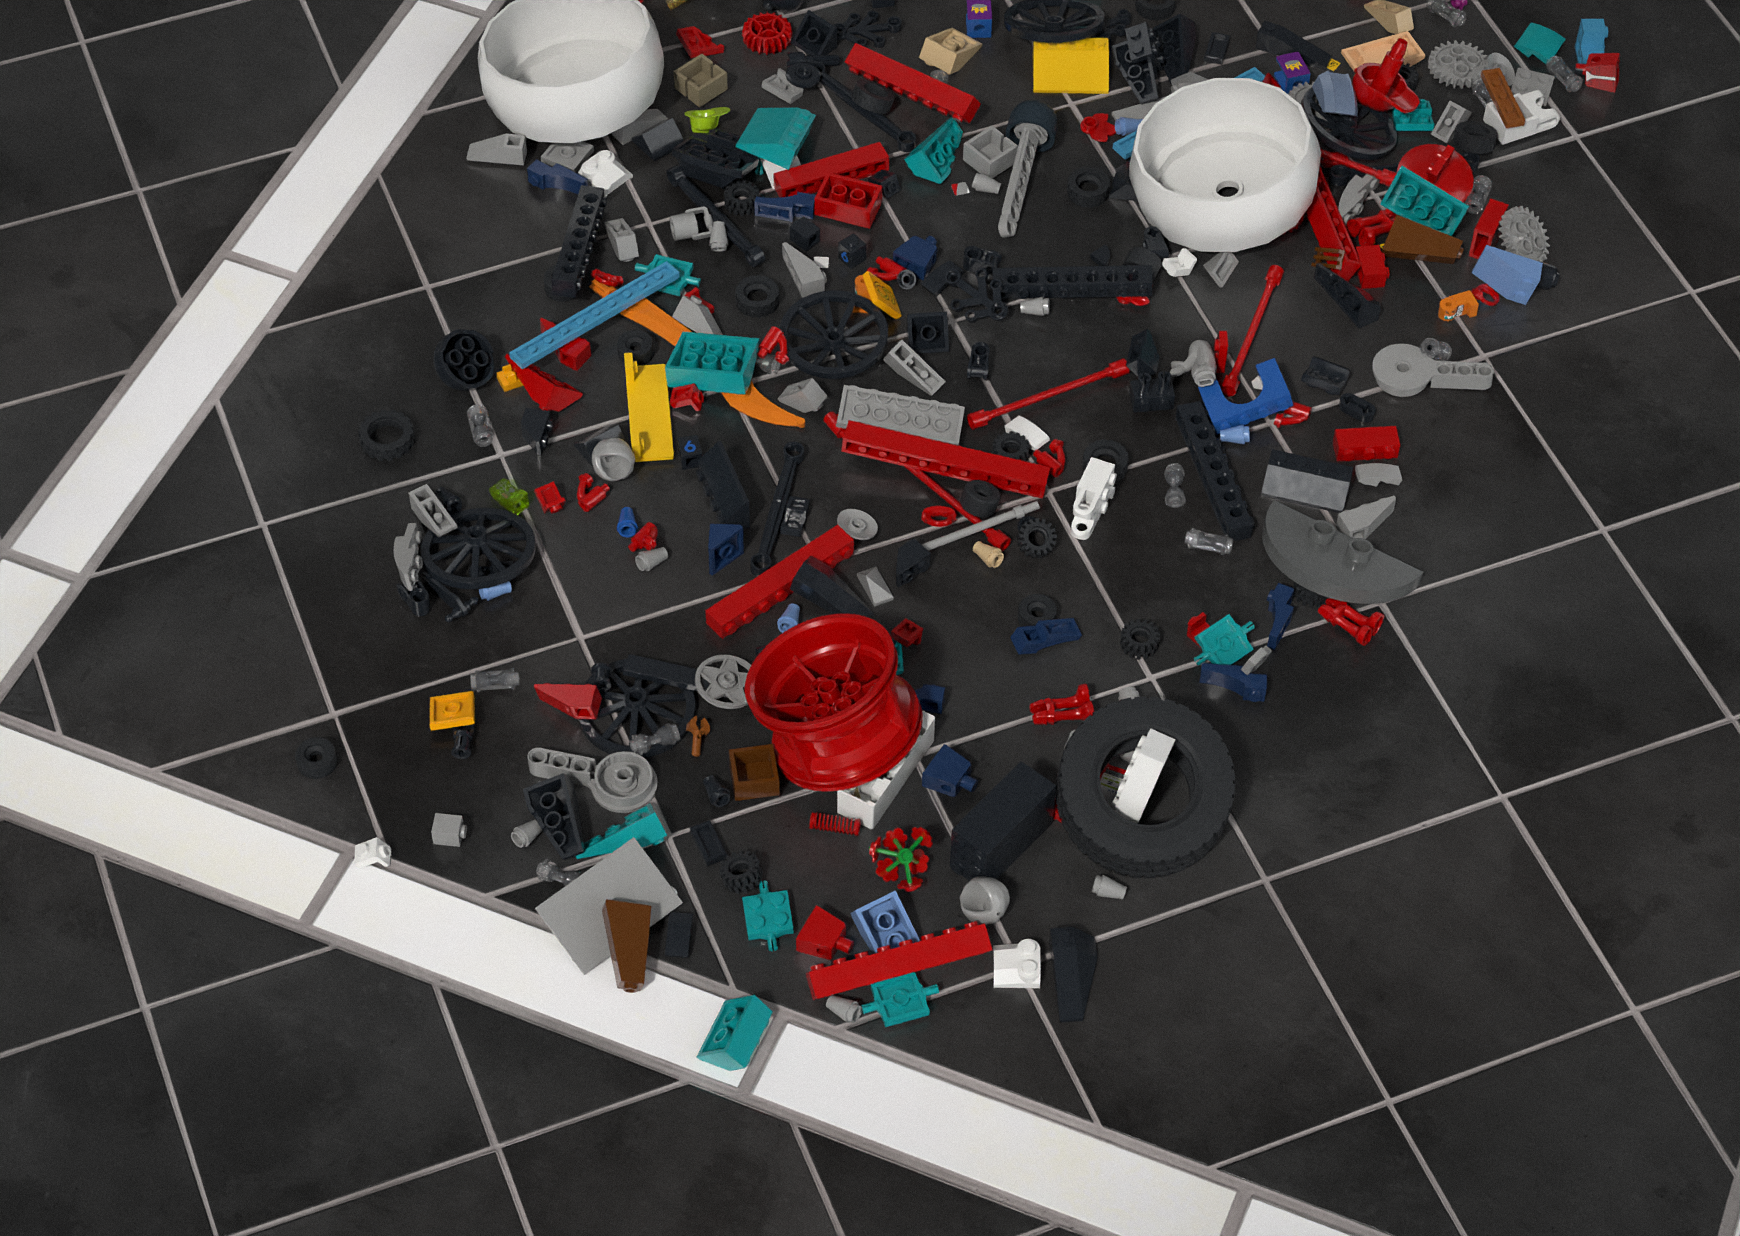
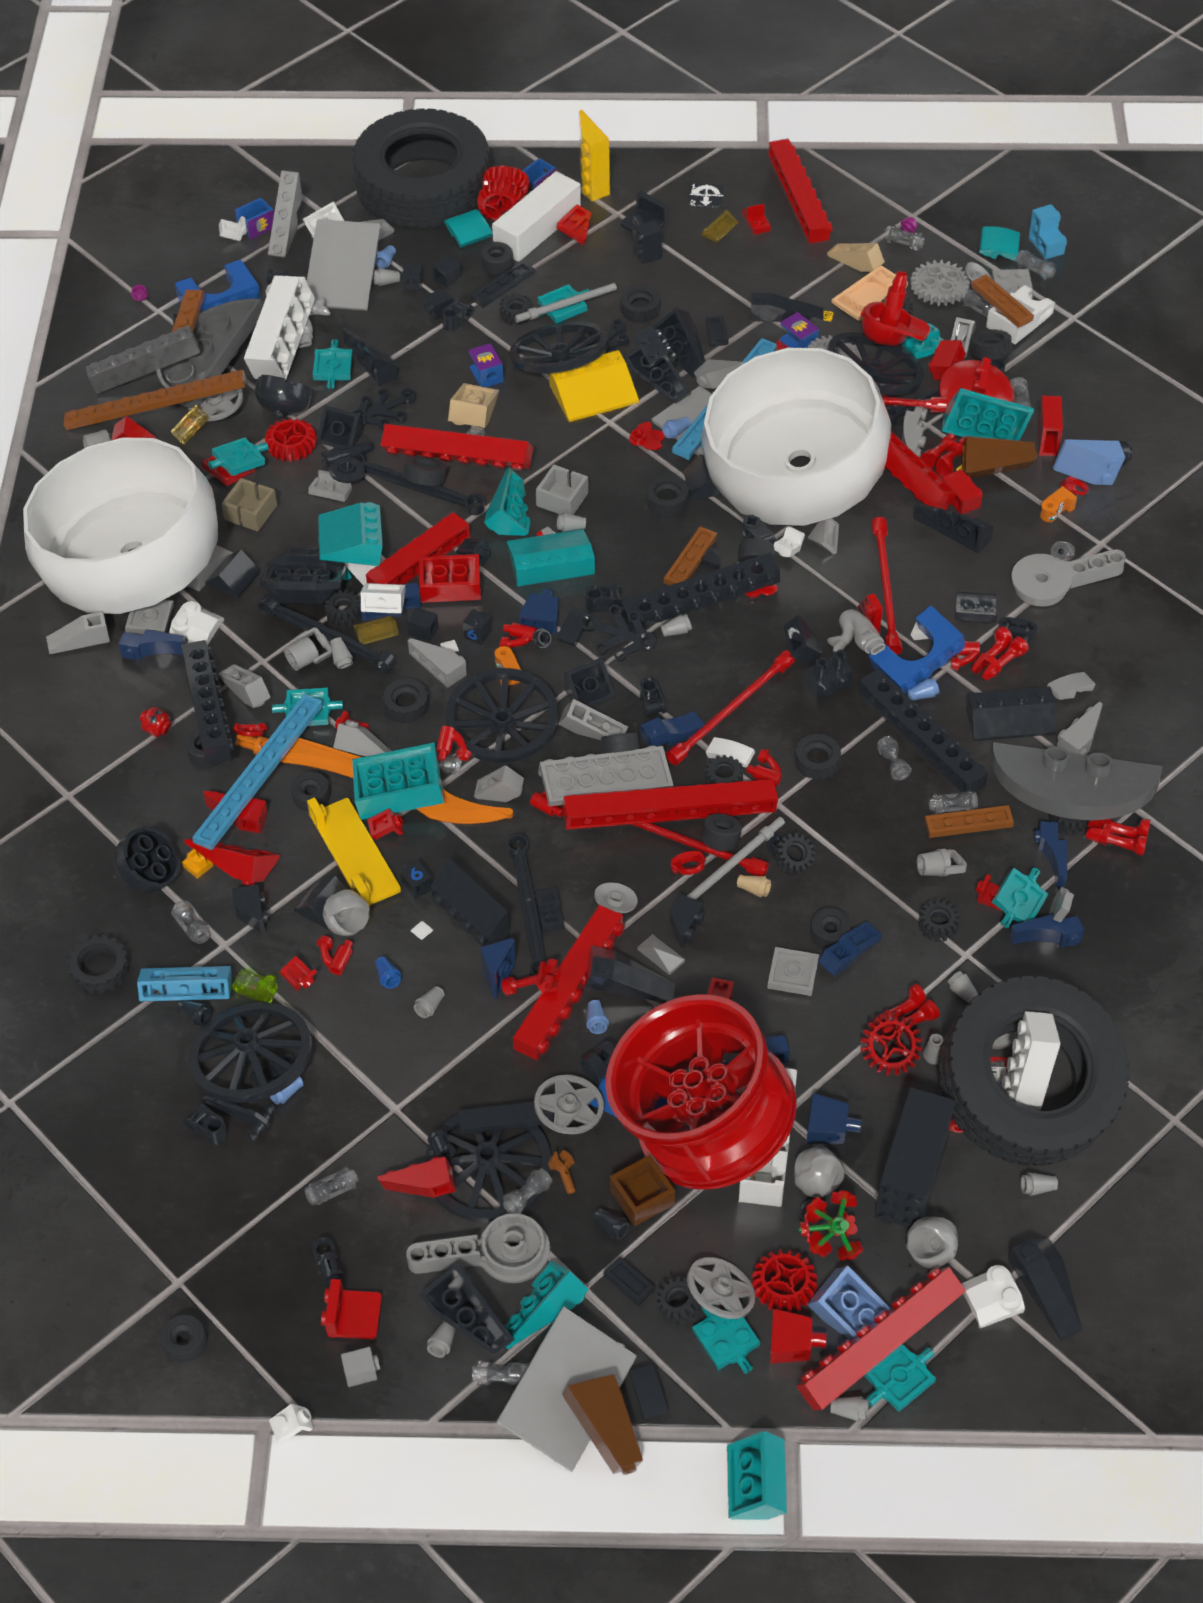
camera: 20 degrees left, 0 degrees up
light grey slope [394,523,423,591] -> none
light grey slope [408,484,458,537] -> none
light orange tile [429,691,475,731] -> none
red plant [628,522,658,552] -> none
lime piece [684,107,730,133] -> none
red piece [809,812,861,836] -> none
light orange tile [863,271,902,320] -> none
light grey piece [998,99,1058,238] -> none
white brick [1071,457,1117,540] -> none
reddish brown tile [1311,247,1345,270] -> none
sand blue slope [1312,70,1358,117] -> none
red brick [1333,426,1400,461] -> none
light grey gear [1498,206,1550,262] -> none
red torso [1575,53,1620,93] -> none
none -> dark azure brick [137,966,232,1001]
none -> red head [139,707,172,737]
none -> teal plate [208,437,269,476]
none -> red bracket [321,1279,382,1339]
none -> clear yellow slope [353,615,399,644]
none -> white tile [361,583,405,613]
none -> white sticker [411,921,433,940]
none -> red bar [502,959,561,996]
none -> teal slope [507,529,595,587]
none -> black tyre [601,732,640,754]
none -> dark blue slope [641,711,705,747]
none -> dark orange plate [664,527,717,585]
none -> light grey wheel [687,1257,755,1319]
none -> red gear [752,1249,817,1313]
none -> light grey plate [767,947,819,996]
none -> light grey piece [794,1146,844,1198]
none -> red gear [860,1014,923,1076]
none -> light grey piece [917,848,967,877]
none -> dark orange plate [924,805,1014,838]
none -> red brick [929,340,966,380]
none -> red piece [971,626,1029,681]

